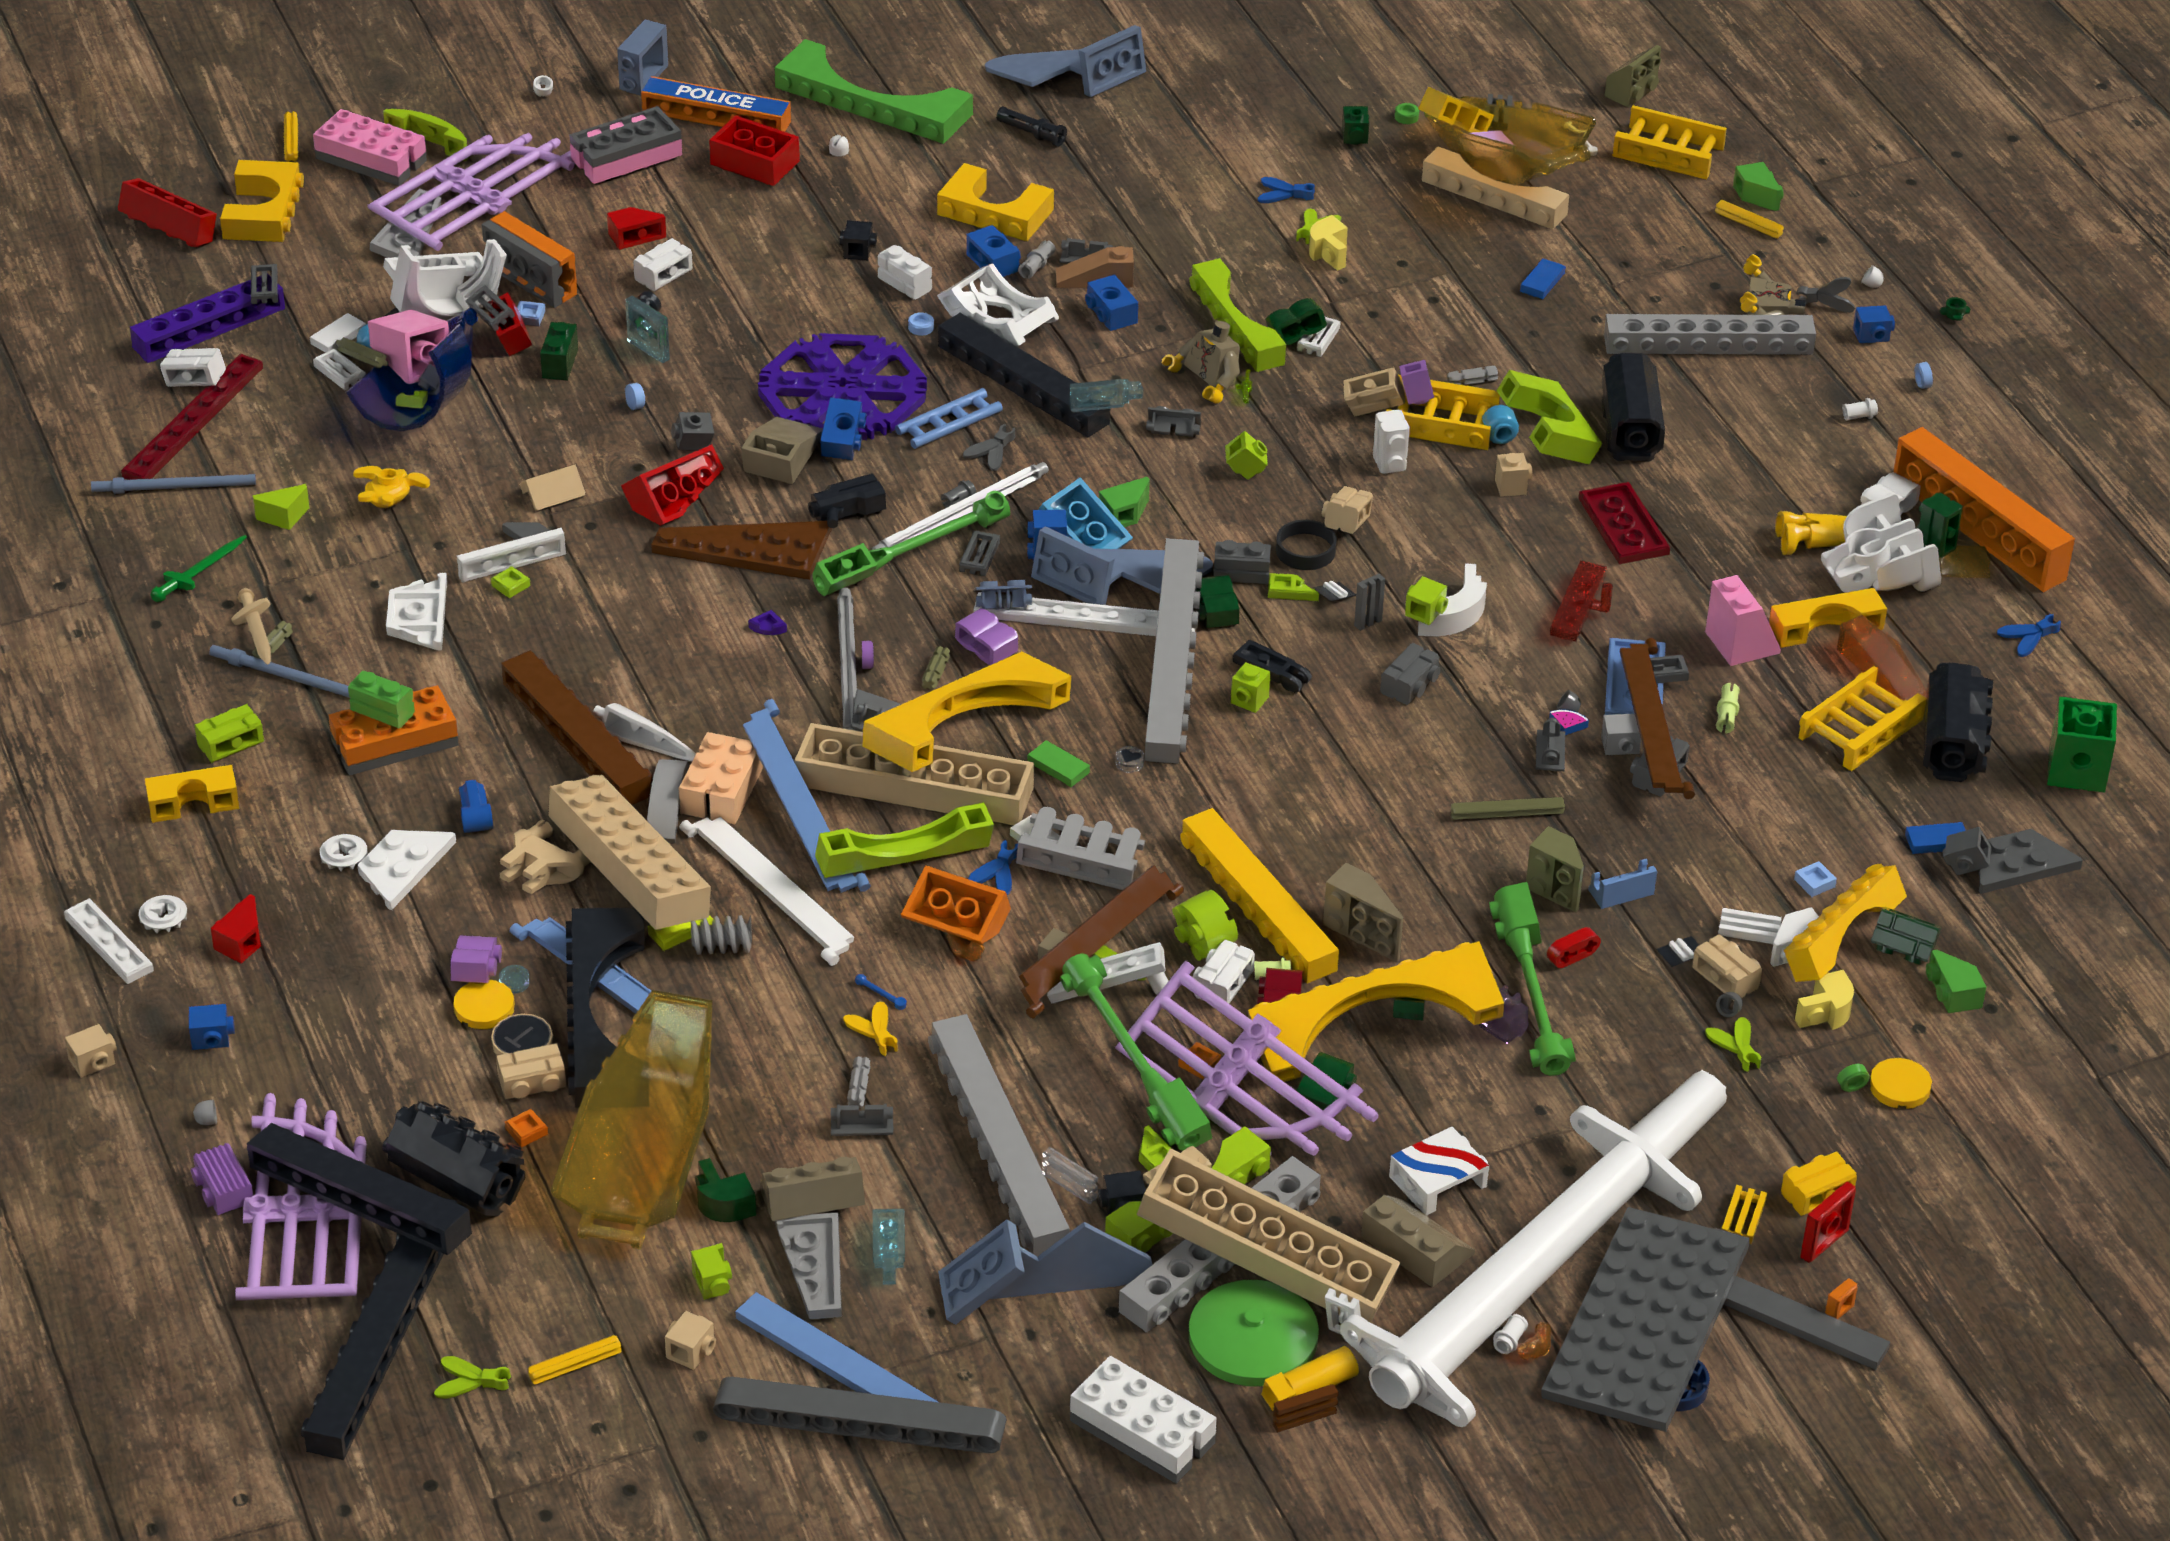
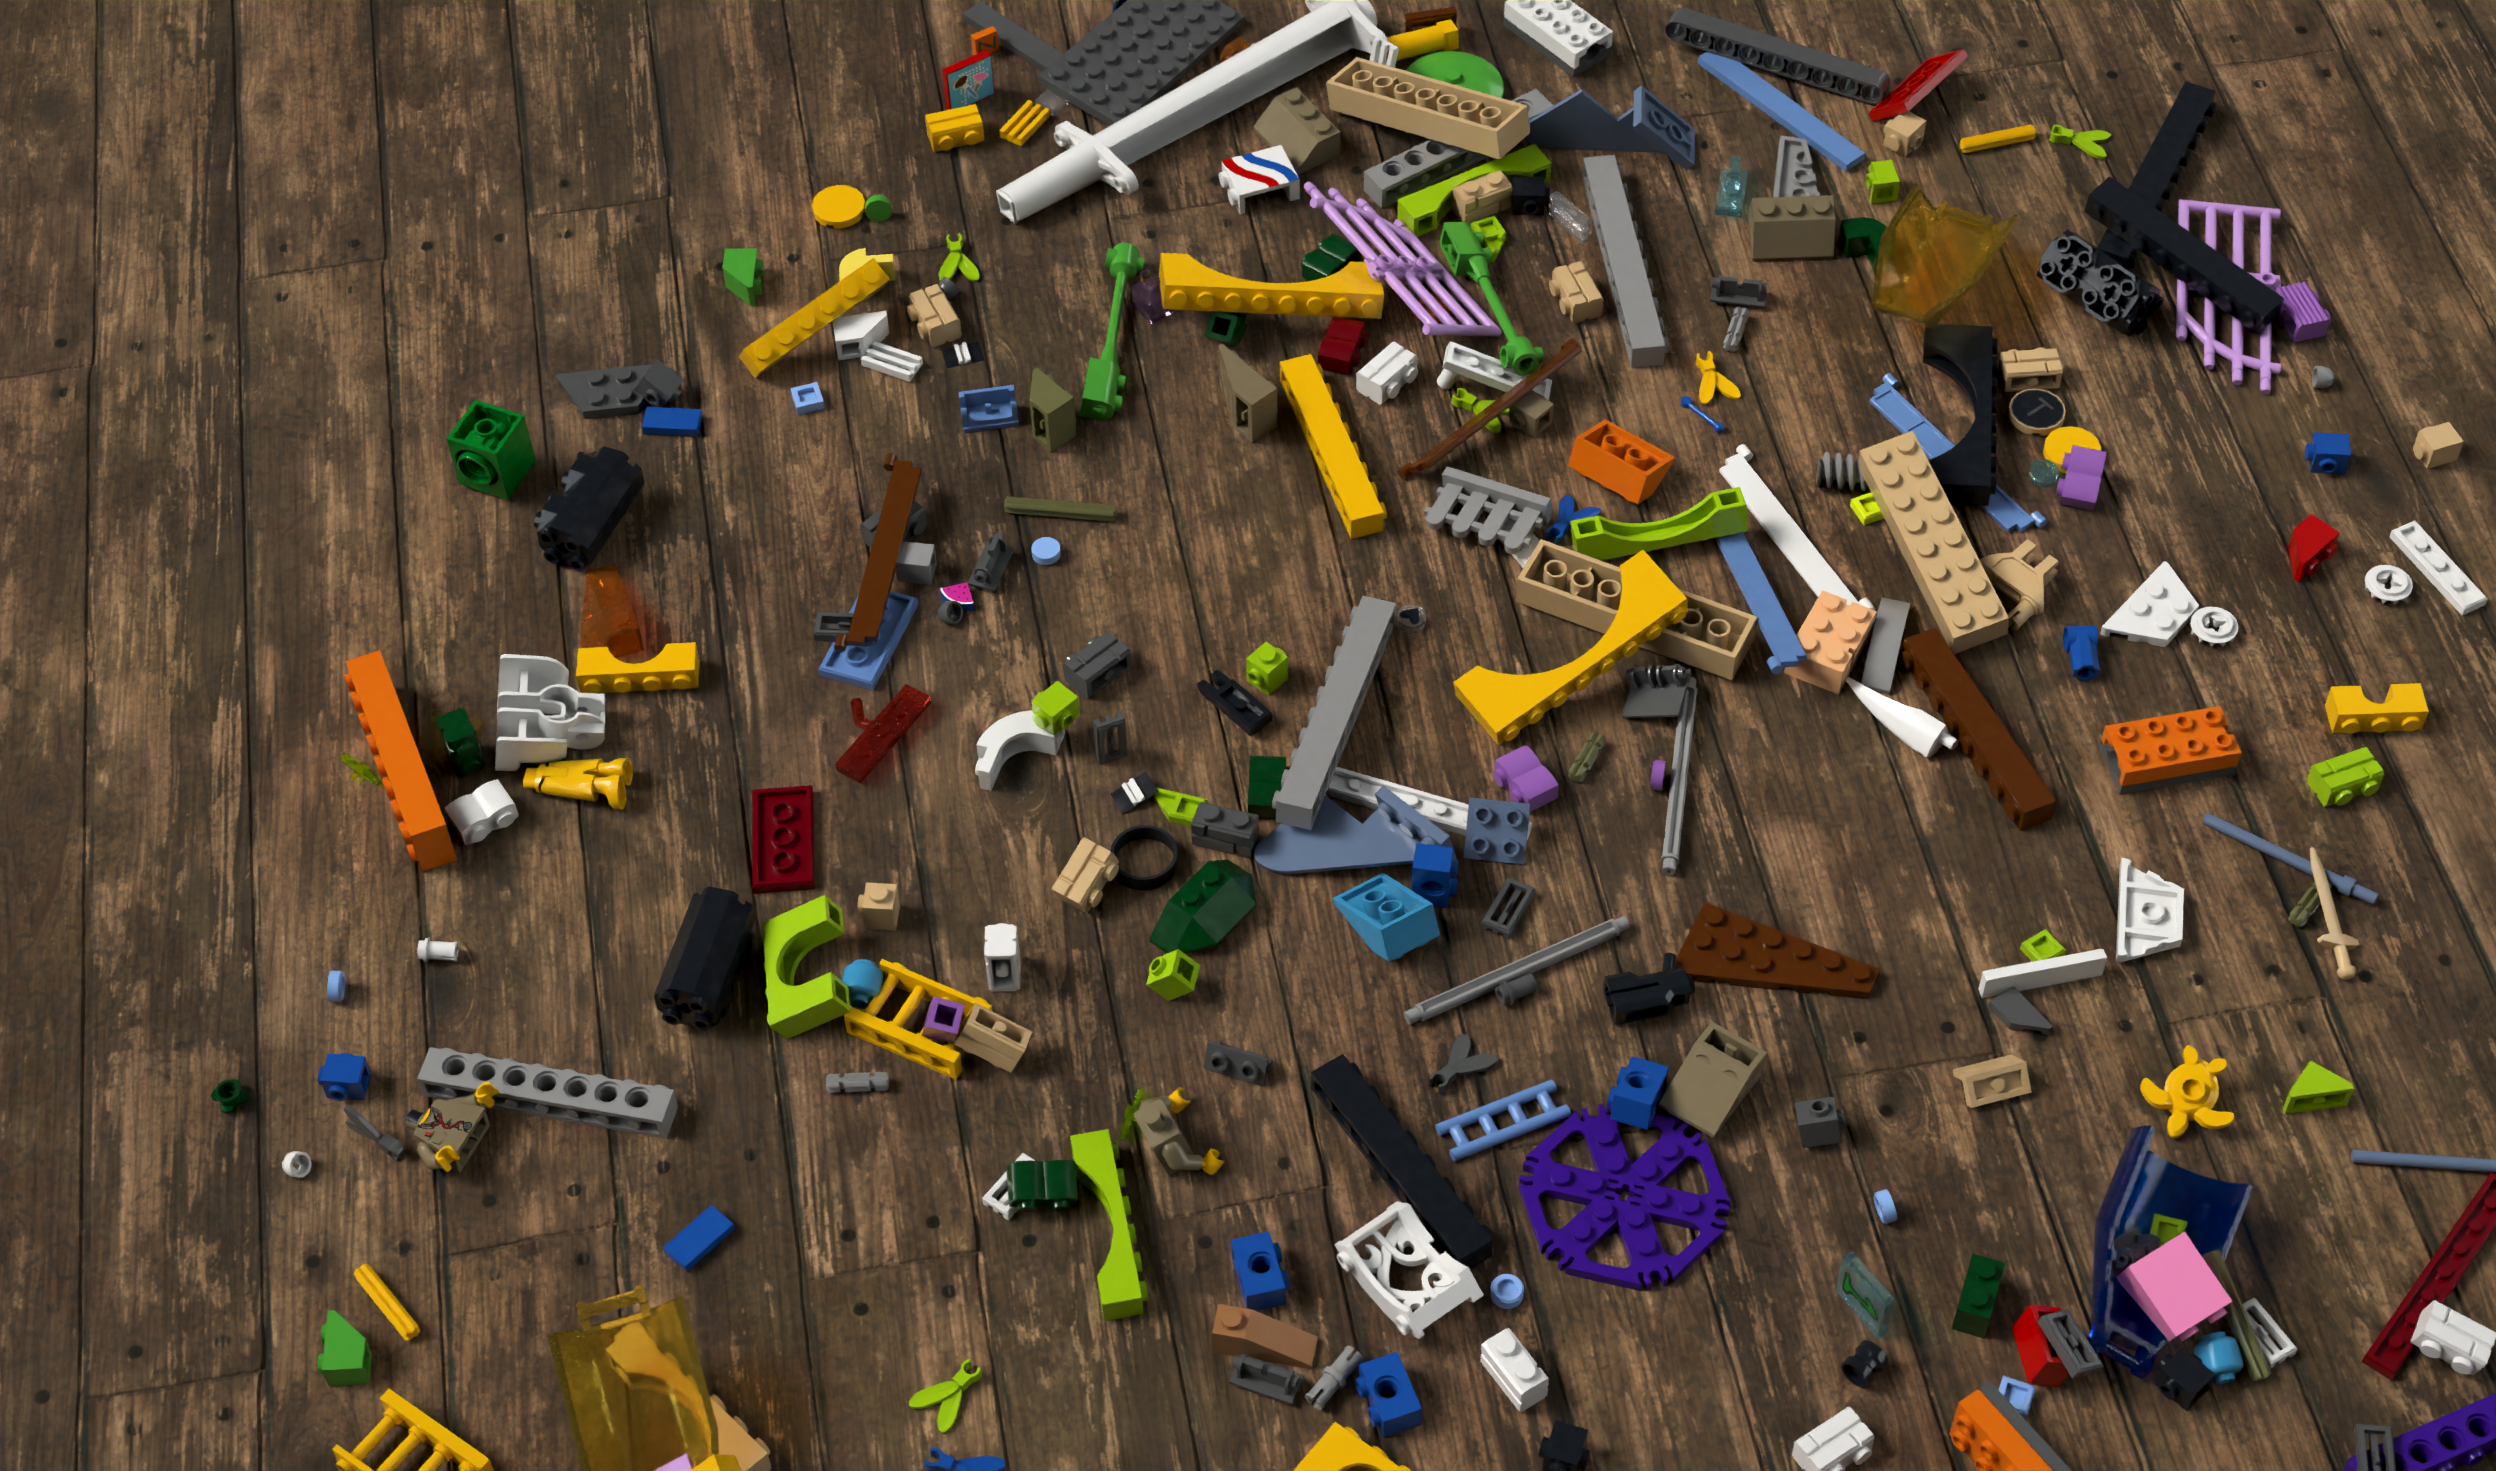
camera: 165 degrees left, 10 degrees up
green sword [150,535,247,602] -> none
white tile [310,313,366,352] -> none
bright green brick [348,671,415,728] -> none
white piece [383,239,507,319] -> none
orange tile [505,1109,548,1148] -> none
red wedge [621,445,724,526] -> none
dark purple tile [748,610,787,635] -> none
bright green bar [813,491,1010,596] -> none
bright green tile [1028,740,1090,787] -> none
clear light blue hinge [1070,379,1143,412] -> none
bright green slope [1099,477,1150,527] -> none
lime brick [1172,890,1238,961] -> none
yellowish green pin [1254,958,1291,980] -> none
light yellow brick [1309,215,1348,271] -> none
red beam [1547,927,1601,968] -> none
bright pink slope [1705,575,1781,666] -> none
yellowish green pin [1716,683,1740,733] -> none
yellow fence [1798,666,1927,771] -> none
dark green brick [1871,907,1941,965] -> none
blue piece [1997,614,2061,657] -> none
none -> light blue tile [1031,537,1061,565]
none -> dark green wedge [1149,860,1256,953]
none -> tan brick [1549,261,1604,324]
none -> red tile [1868,49,1968,122]

